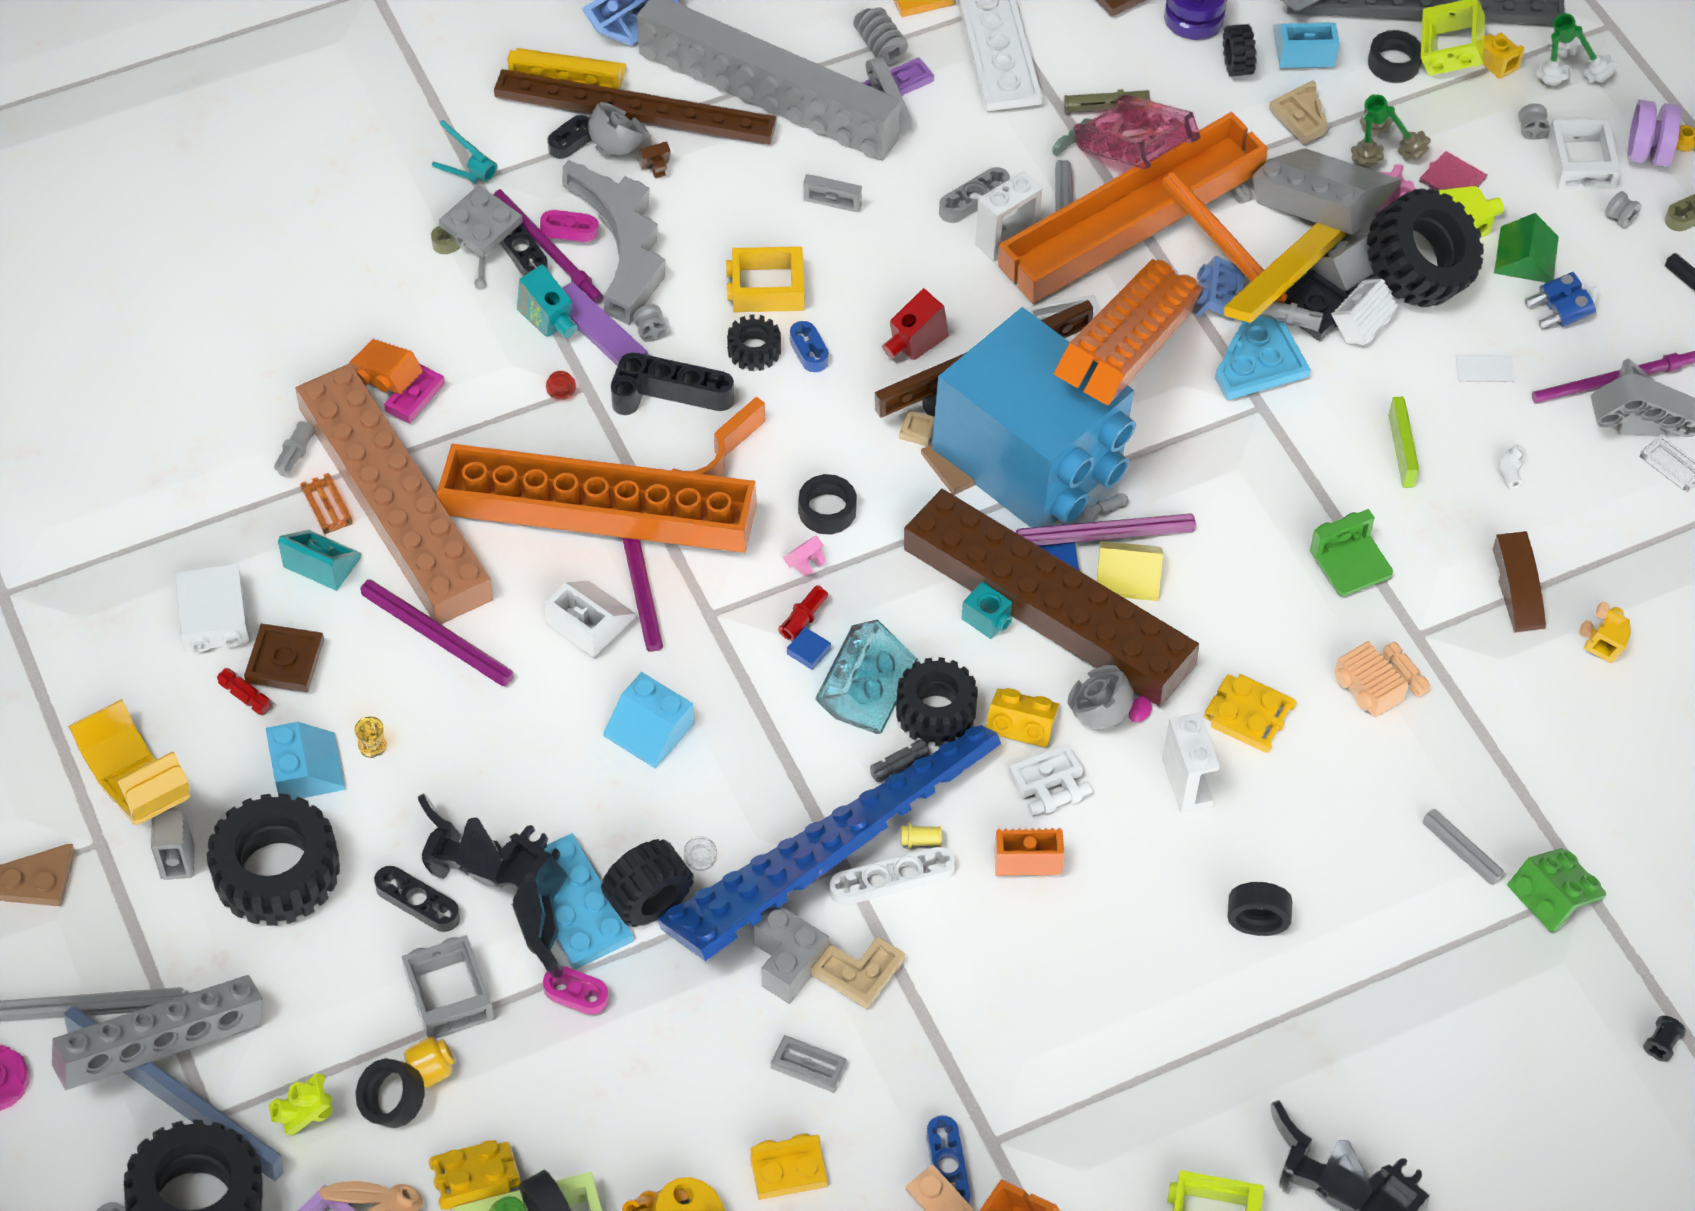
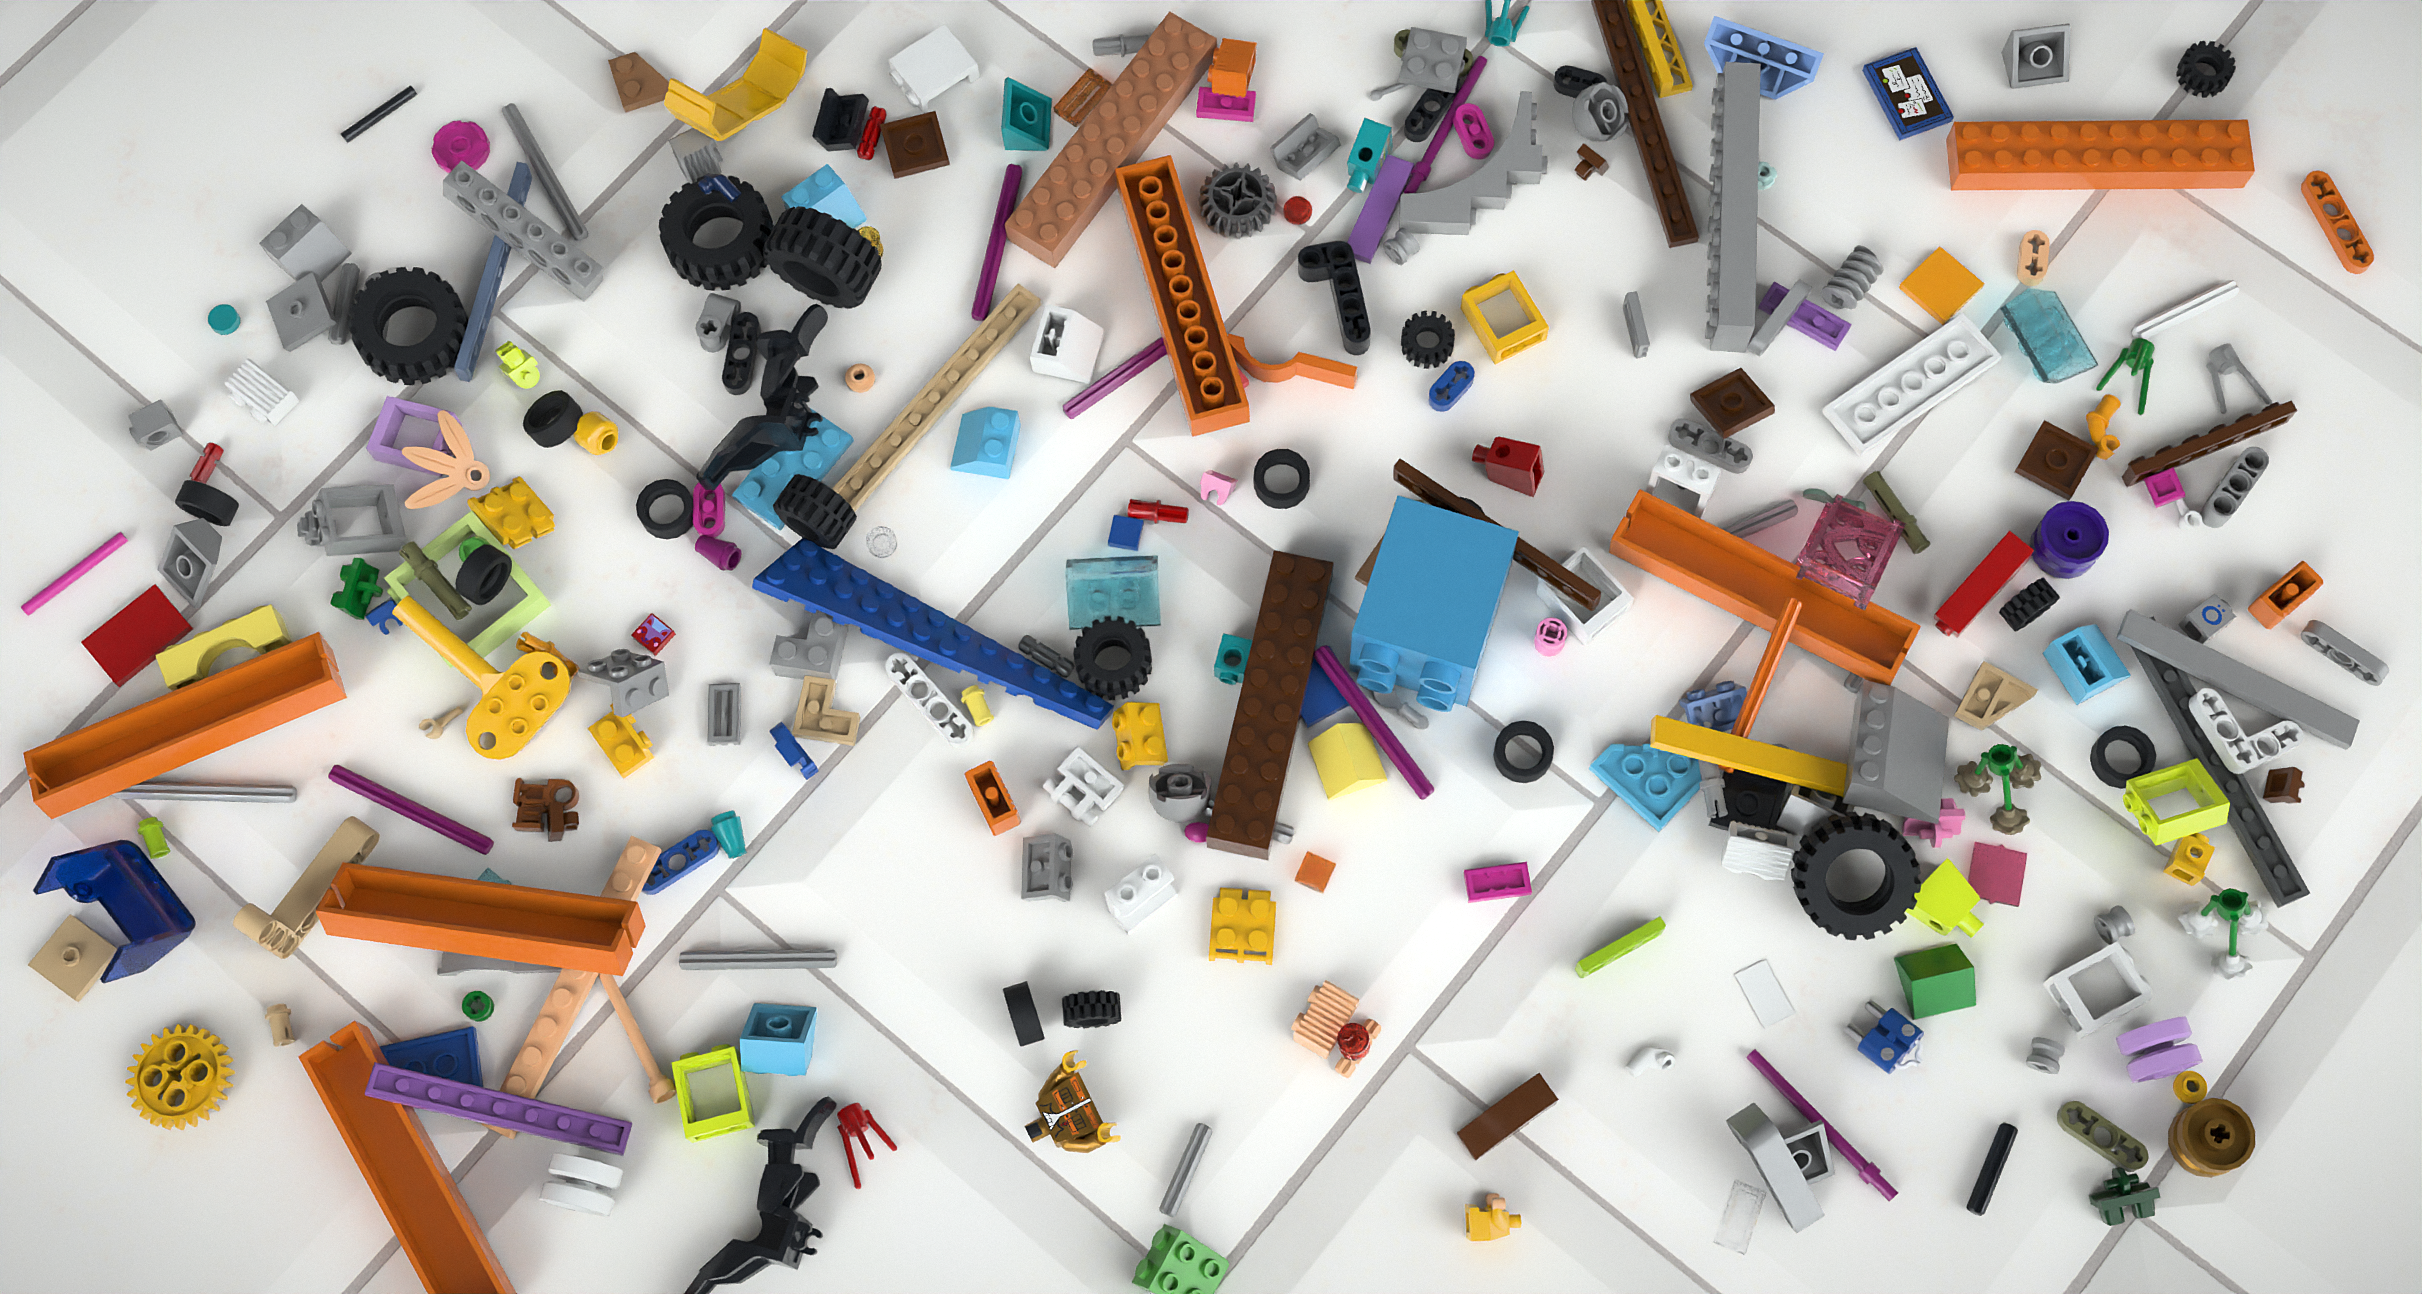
camera: 70 degrees right, 15 degrees up
light grey window [401,935,494,1038] -> none
orange piece [1053,258,1203,406] -> none
bright green bracket [1310,509,1393,596] -> none
none -> light grey bracket [578,649,669,717]
none -> tile [631,613,676,656]
none -> black tyre [636,479,694,540]
none -> light grey axle [679,950,837,970]
none -> light grey piece [695,293,741,353]
none -> magenta cone [695,535,742,571]
none -> dark blue arm [698,173,742,203]
none -> teal cone [711,810,747,859]
none -> medium azure slope [740,1003,817,1076]
none -> black tyre [763,206,882,309]
none -> blue piece [769,722,819,780]
none -> black bracket [812,88,869,152]
none -> tan plate [832,283,1041,512]
none -> red plant [837,1103,897,1189]
none -> light nougat plate [845,364,875,393]
none -> light grey bracket [1021,833,1073,902]
none -> torso [1025,1050,1121,1153]
none -> black tyre [1062,990,1122,1029]
none -> flat silver gear [1198,162,1277,239]
none -> light grey bracket [1270,113,1341,181]
none -> clear orange tile [1294,851,1336,894]
none -> clear red wheel [1337,1023,1371,1061]
none -> dark pink plate [1463,862,1532,903]
none -> black tyre [1493,720,1554,783]
none -> reddish brown plate [1690,368,1775,440]
none -> red slope [1933,531,2034,638]

